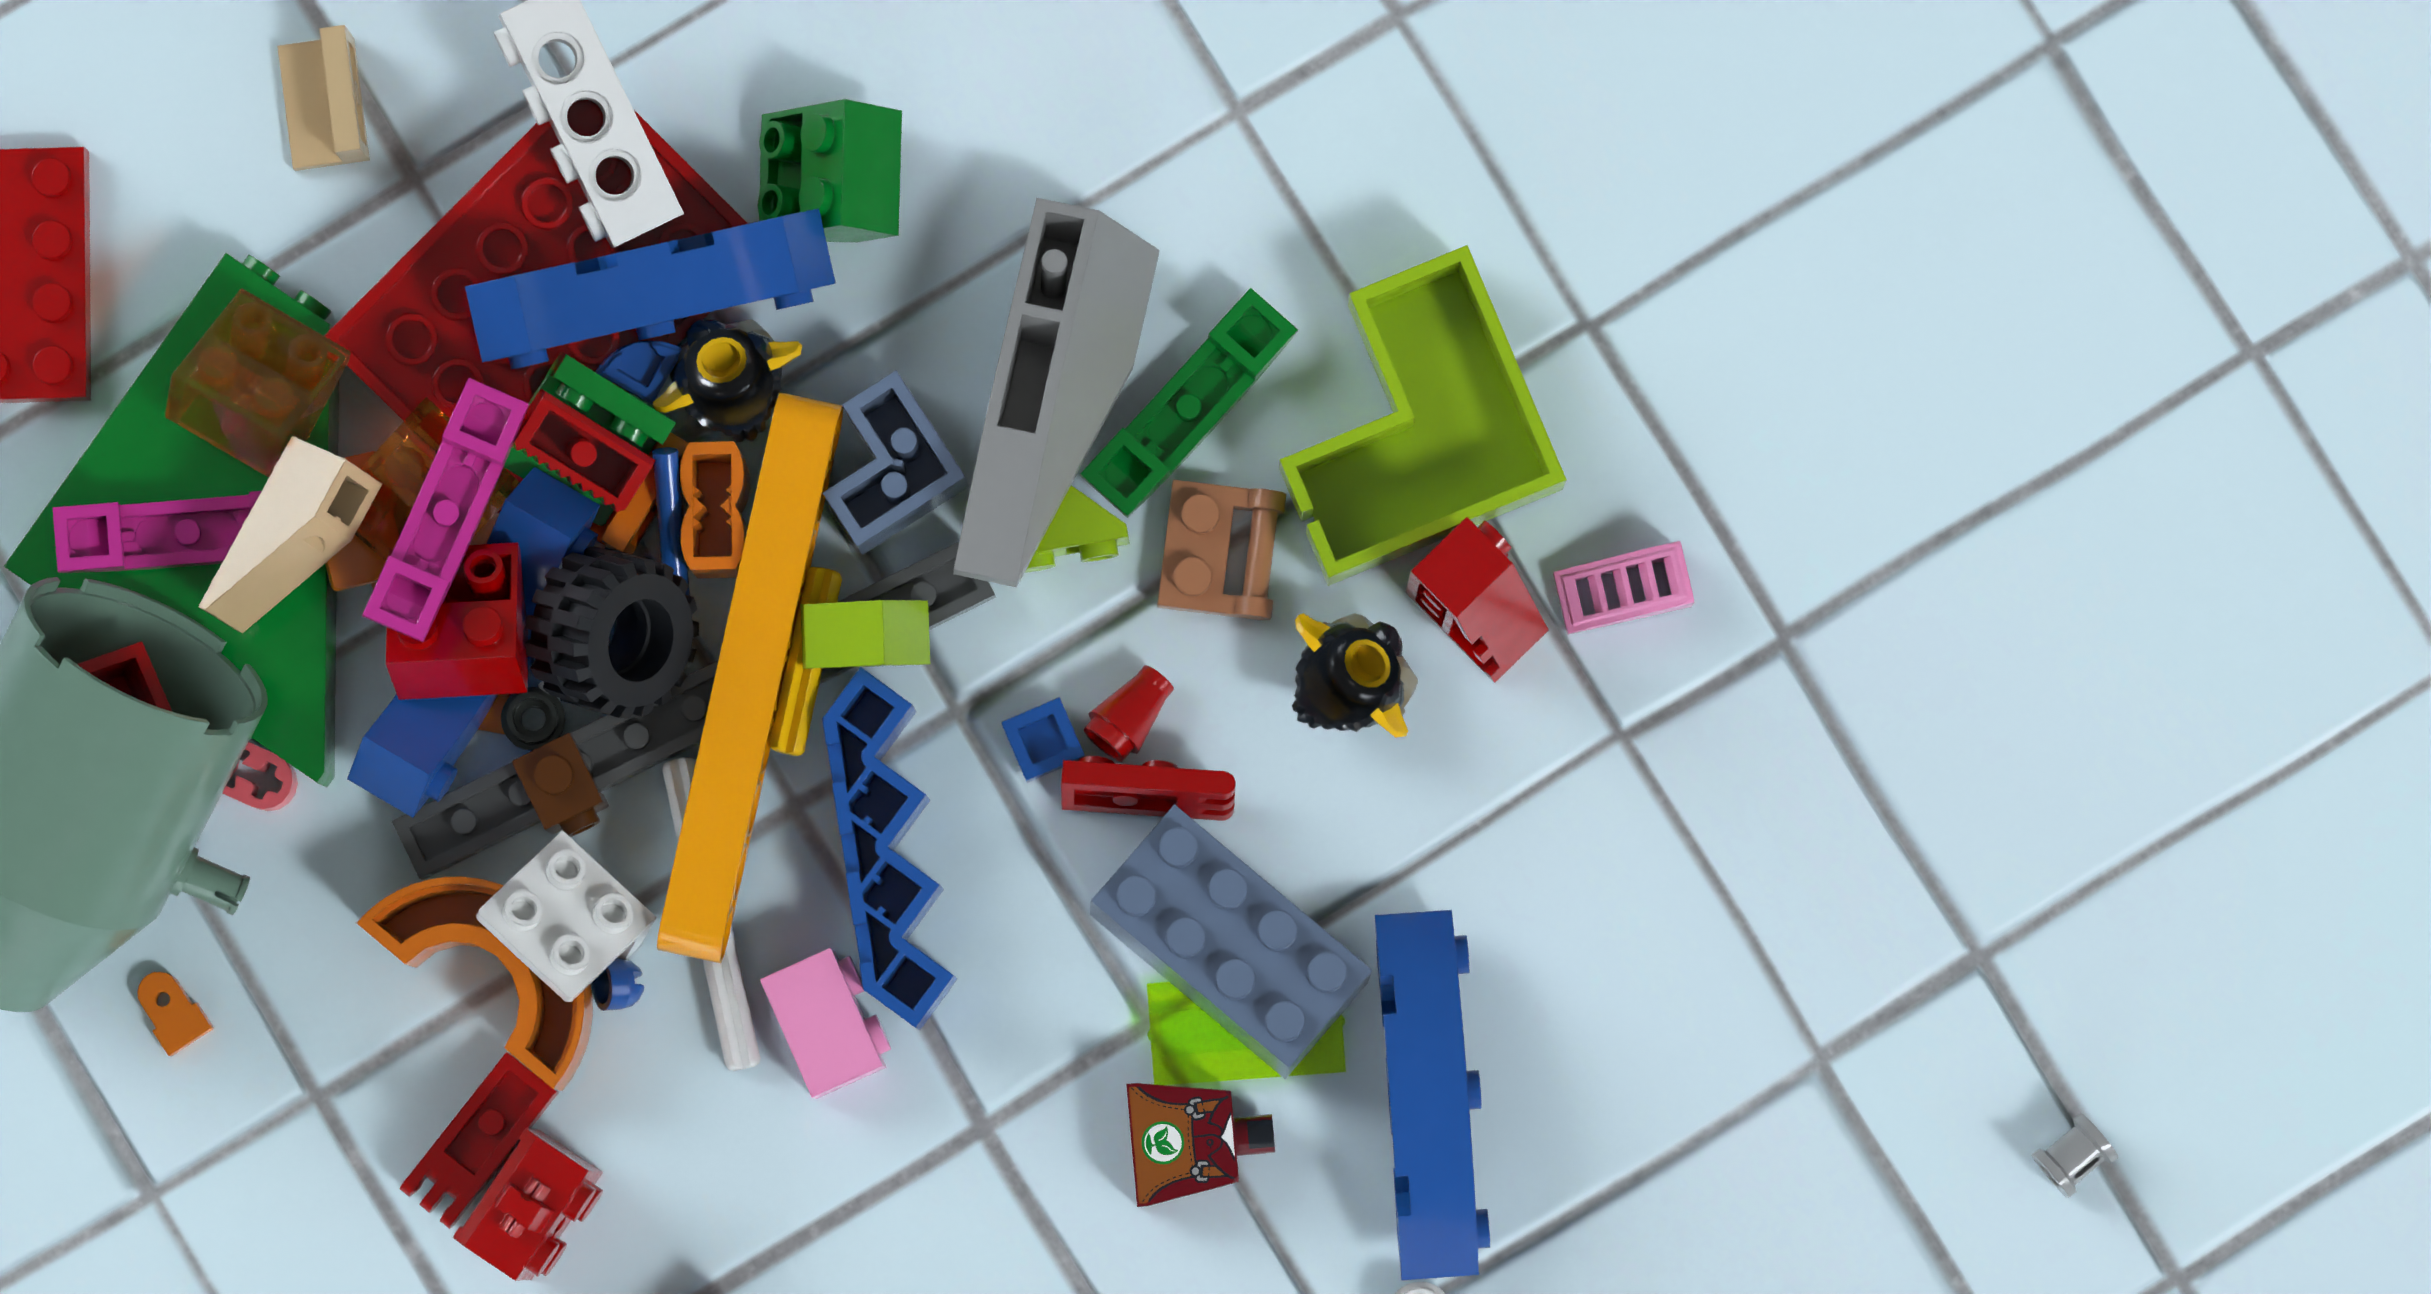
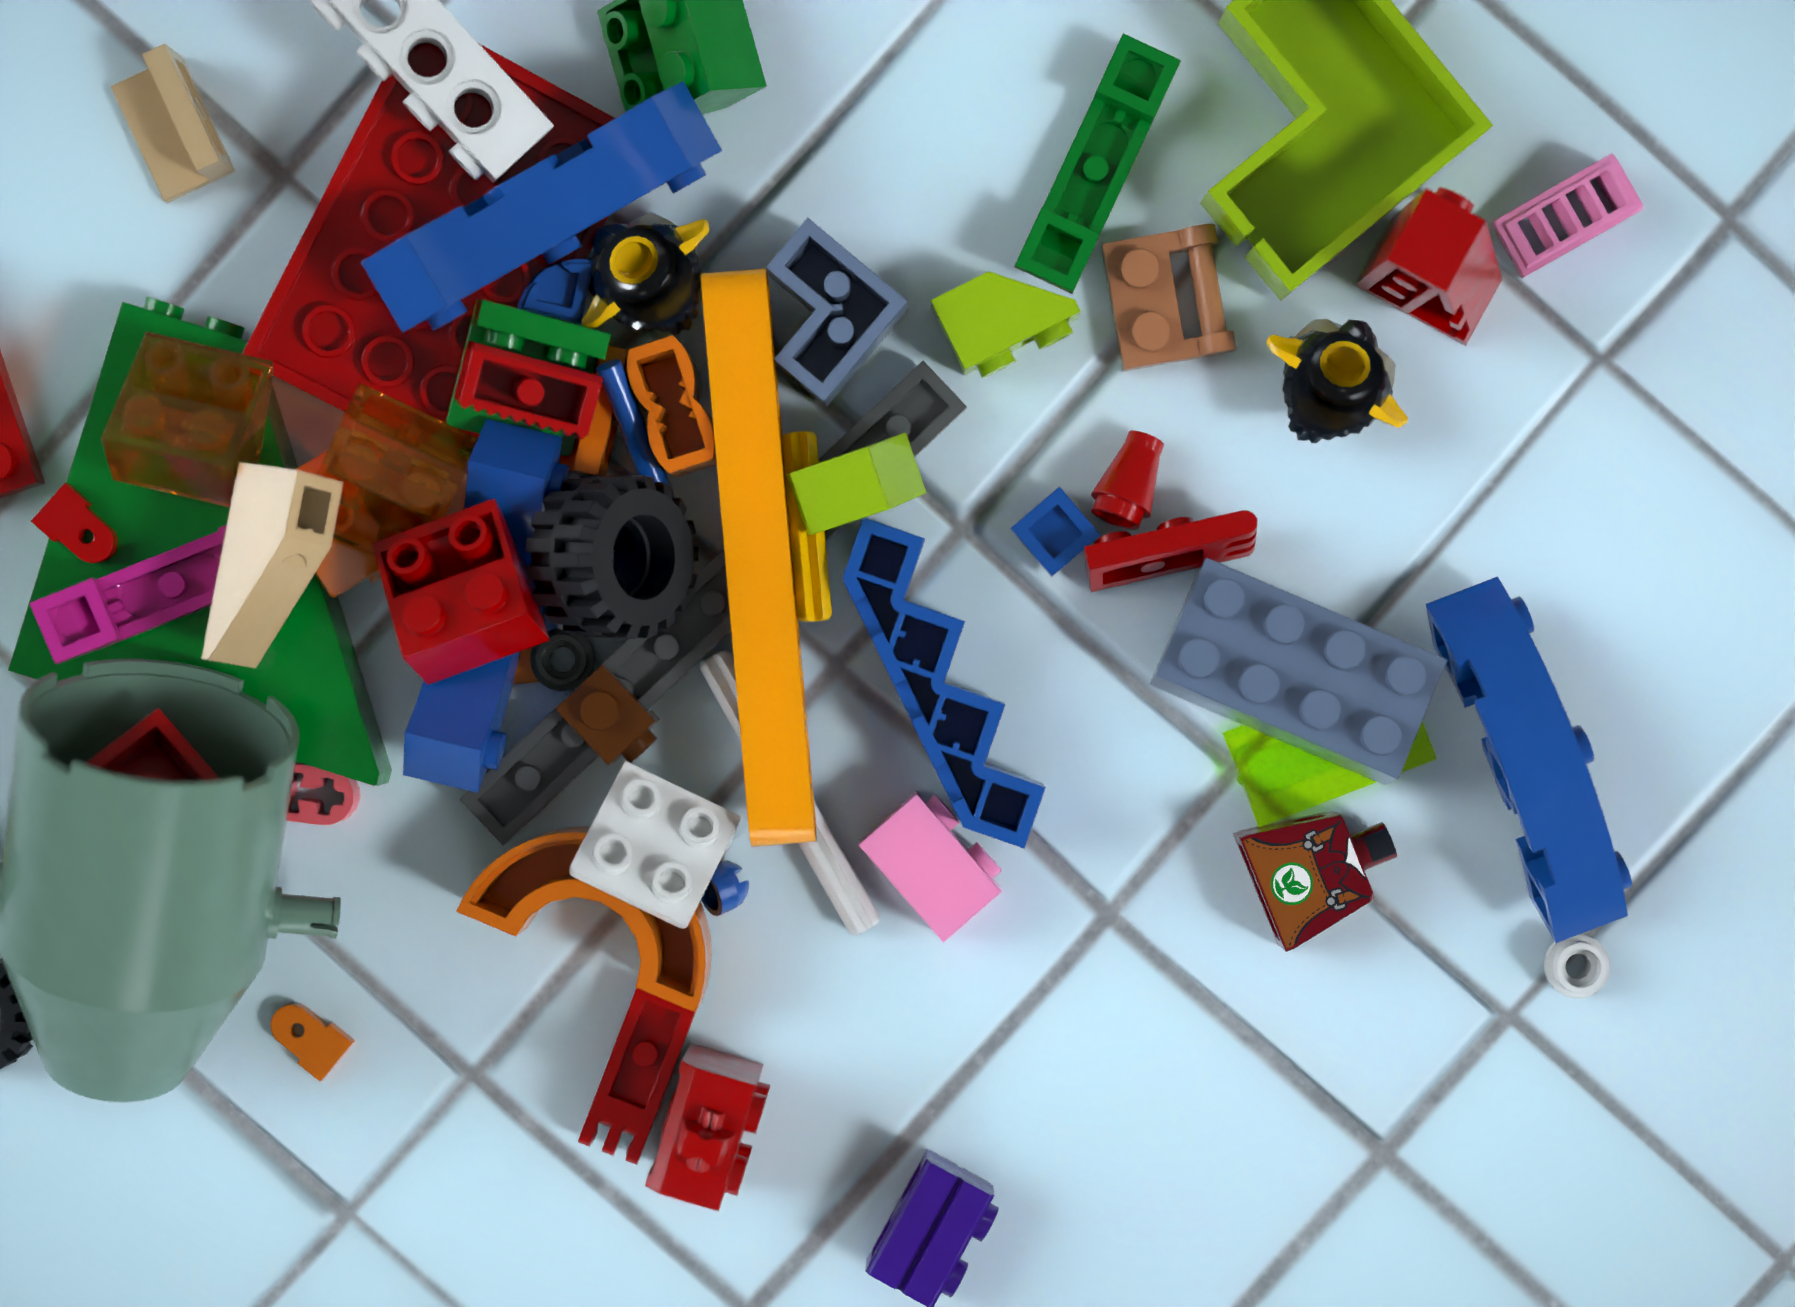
camera: 20 degrees left, 5 degrees up
dark pink slope [362,378,529,642] -> none
light grey wedge [953,198,1159,587] -> none
none -> red piece [31,483,118,563]

